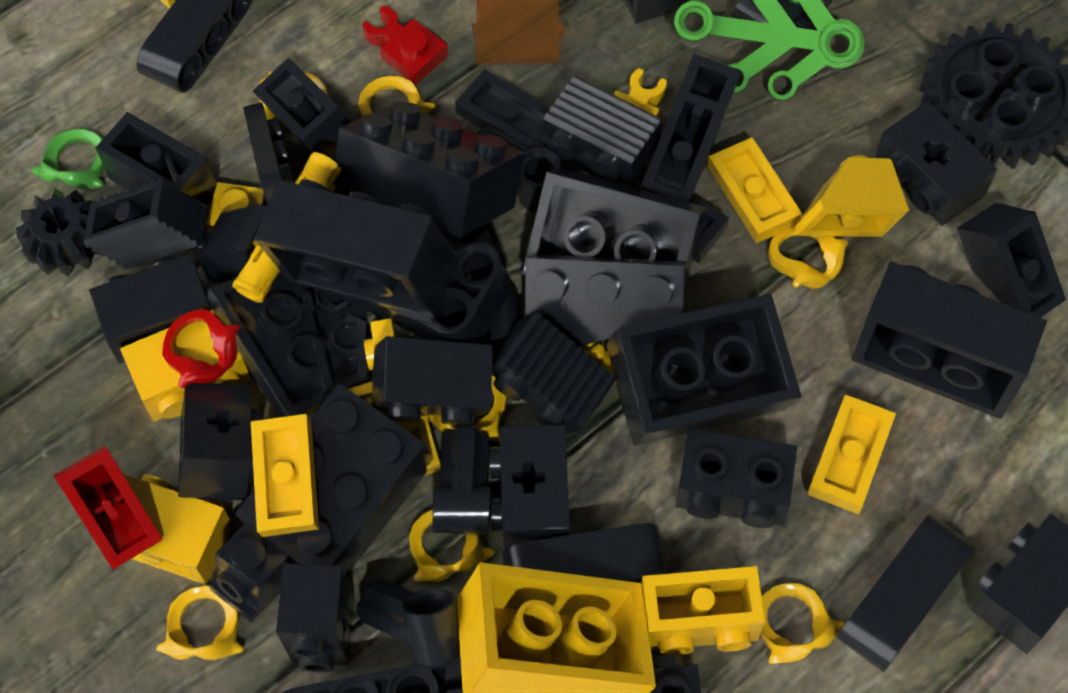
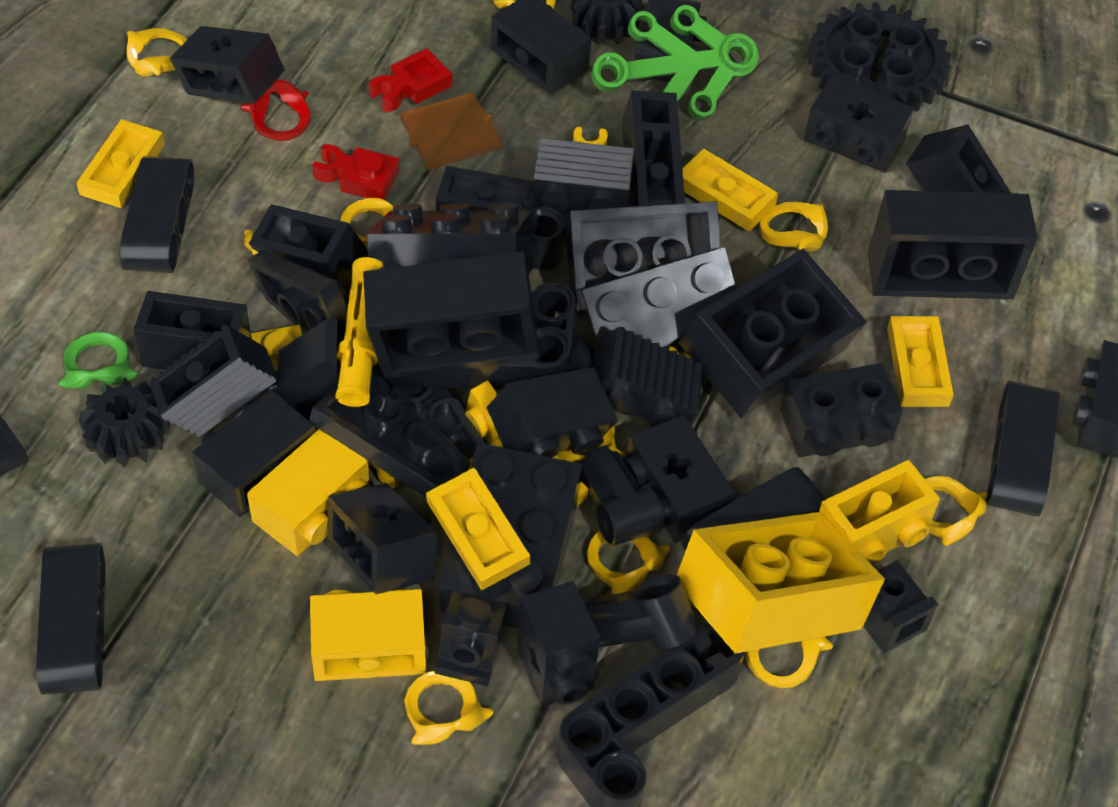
camera: 30 degrees left, 10 degrees down
red slope [54,445,163,570] -> none
red piece [162,309,240,388] -> none
yellow slope [795,155,909,237] -> none

